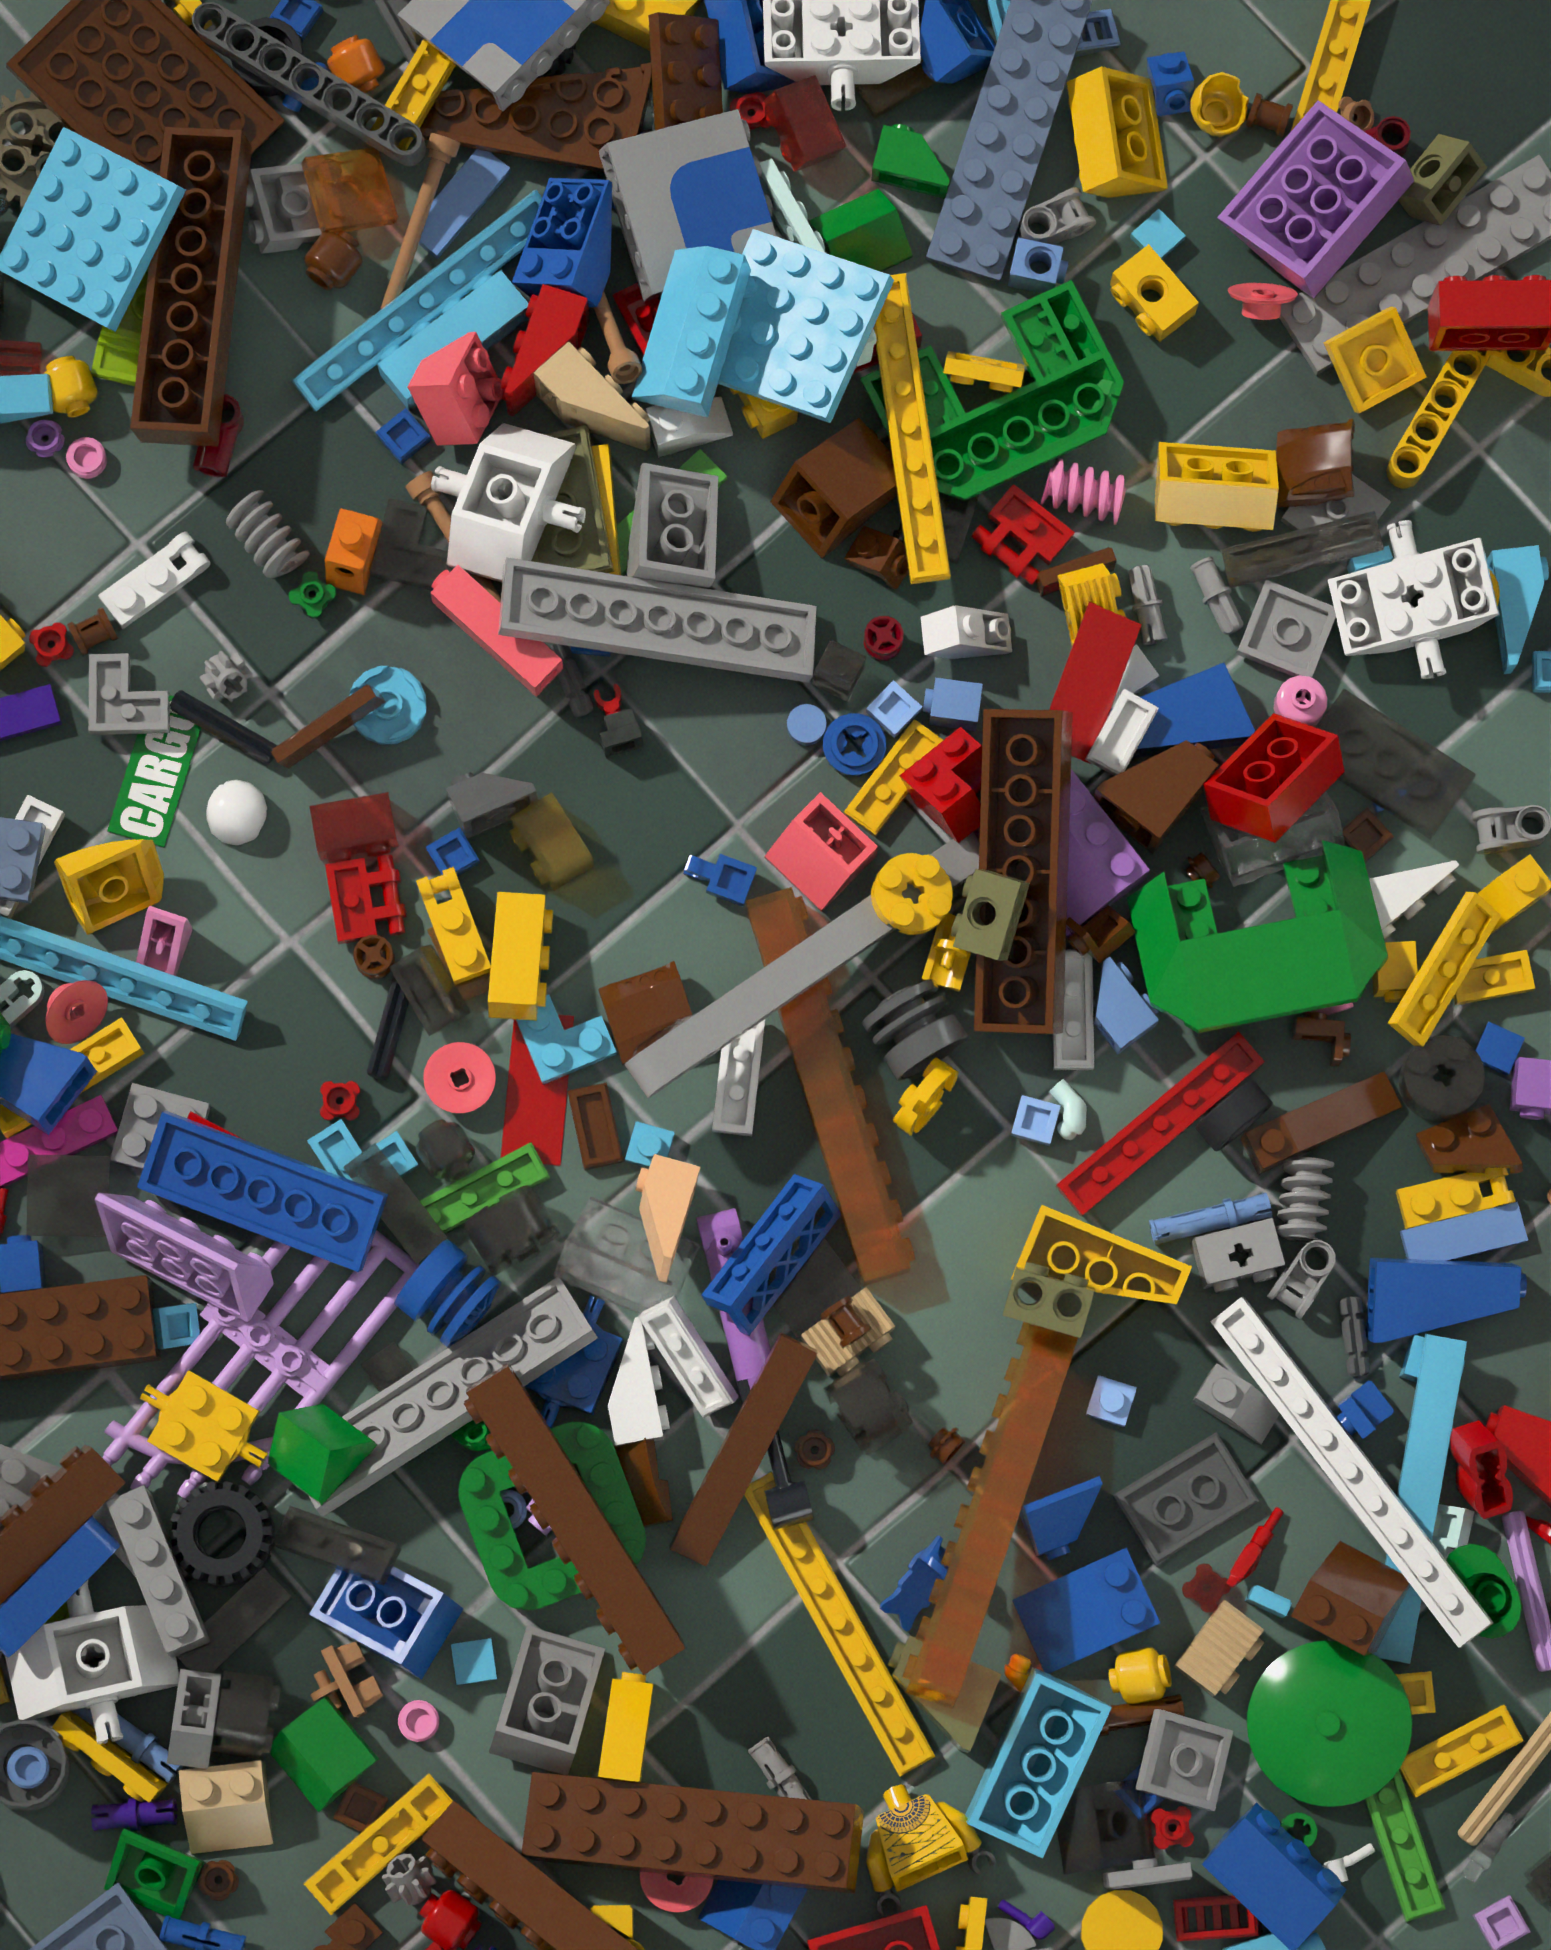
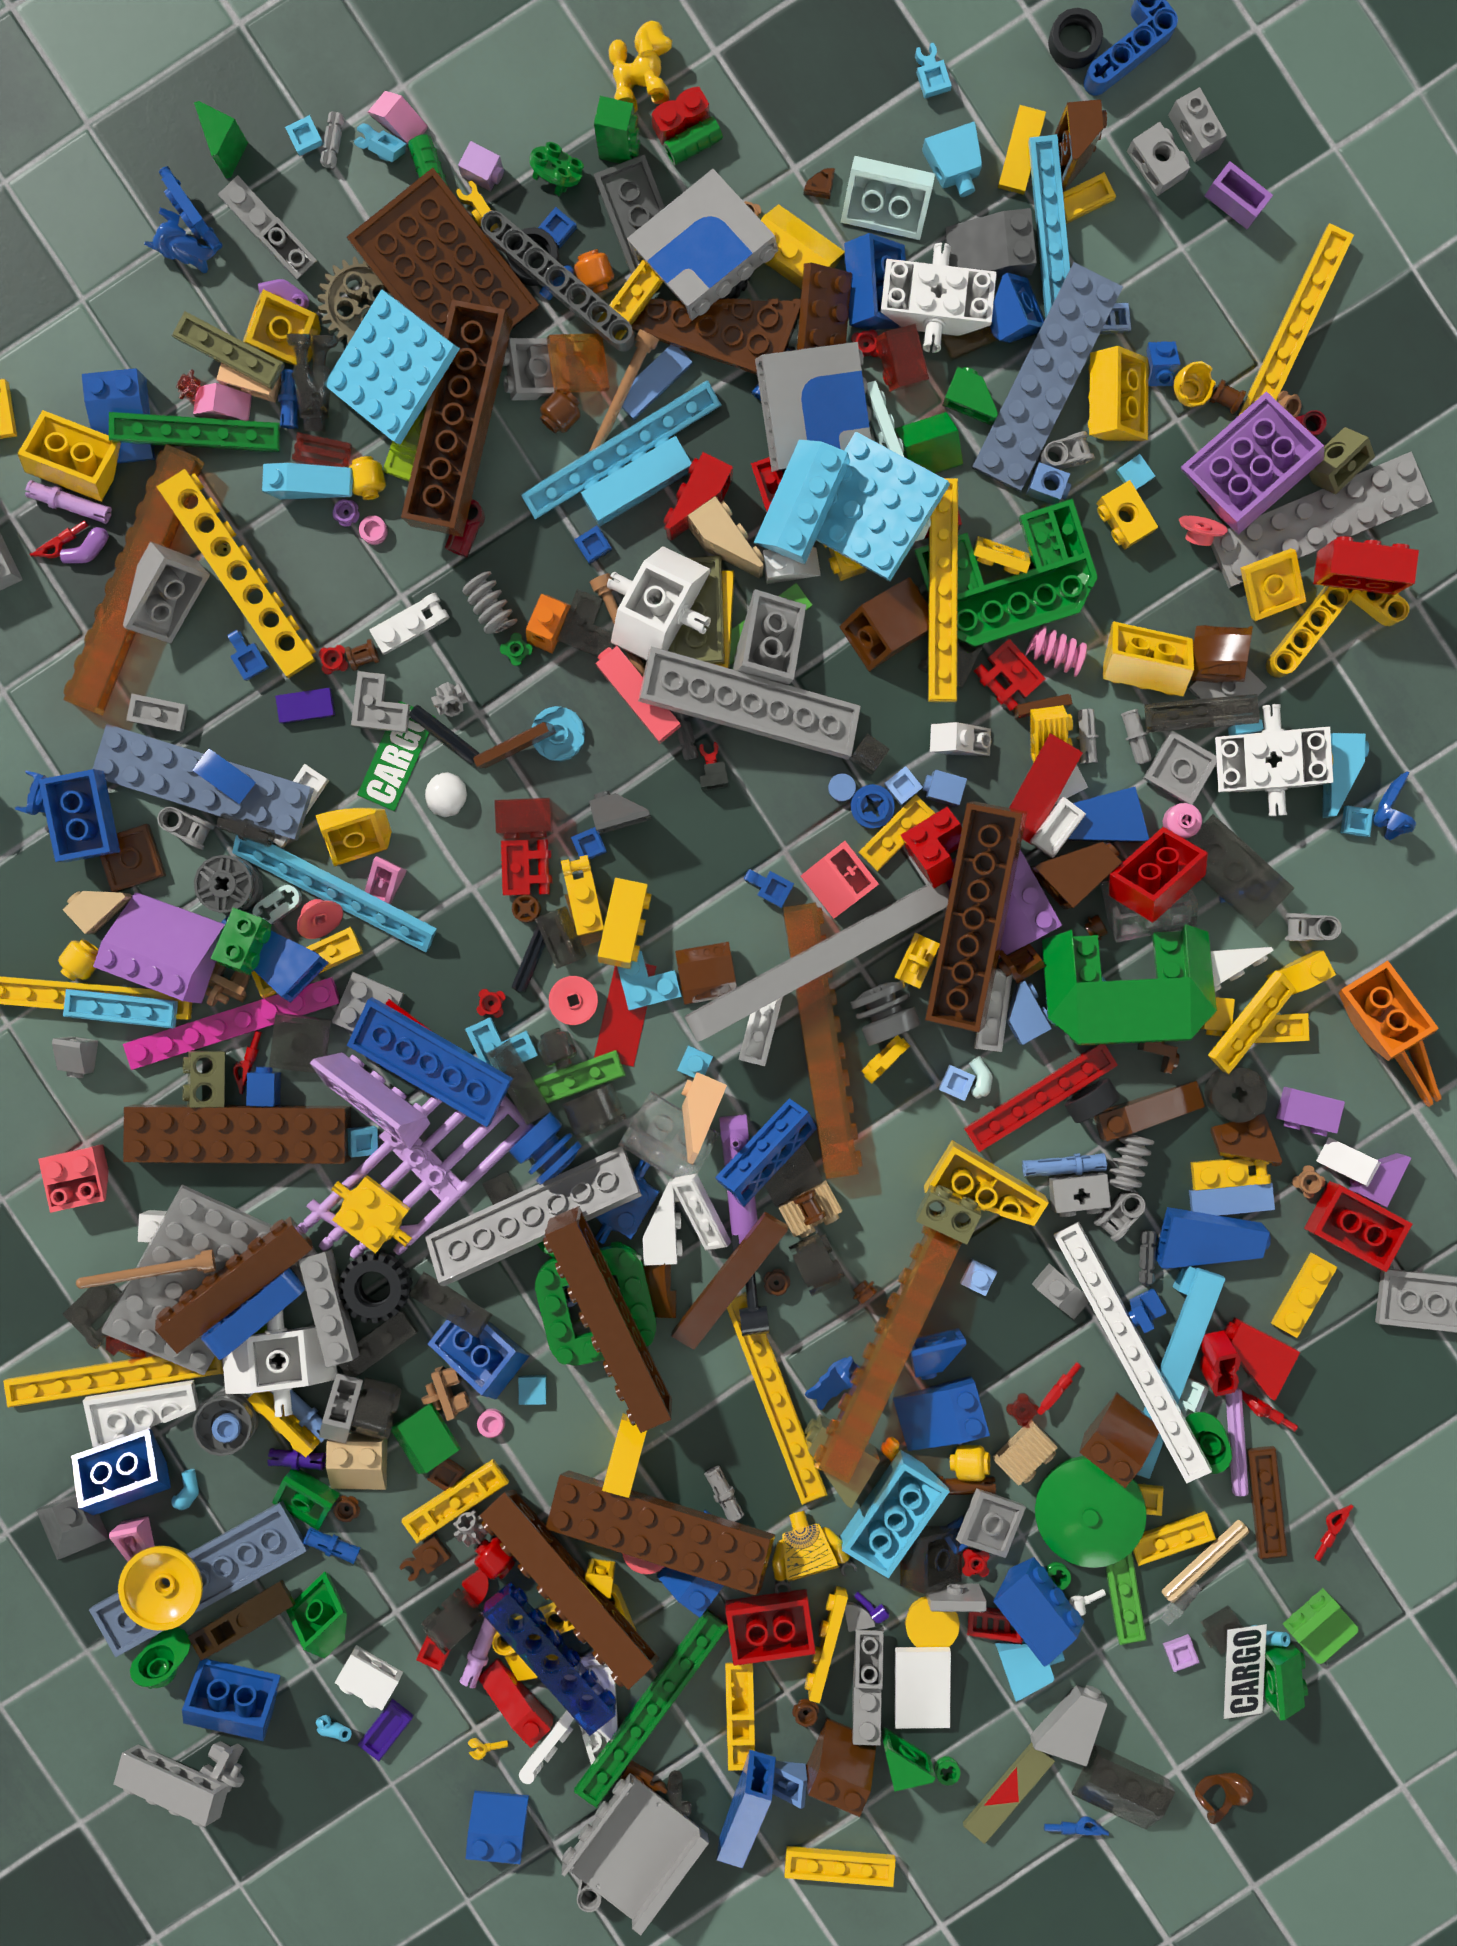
camera: 10 degrees right, 10 degrees up
green slope [268,1403,377,1506] -> none
coral slope [407,332,504,446] -> none
light grey slope [489,1625,605,1775] -> none
clear yellow brick [509,792,595,891] -> none
blue slope [512,178,612,307] -> none
reddish brown tile [567,1082,624,1170] -> none
medium nougat piece [594,292,642,384] -> none
reddish brown bracket [844,526,909,589] -> none
dark red wheel [864,616,903,661] -> none
yellow plate [871,853,953,935] -> none
olive brick [951,869,1030,961] -> none
dark grey tile [1112,1432,1259,1565] -> none
medium azure tile [1245,1585,1292,1618] -> none
reddish brown tile [1336,807,1394,863] -> none
blue tile [1471,1021,1525,1076] -> none

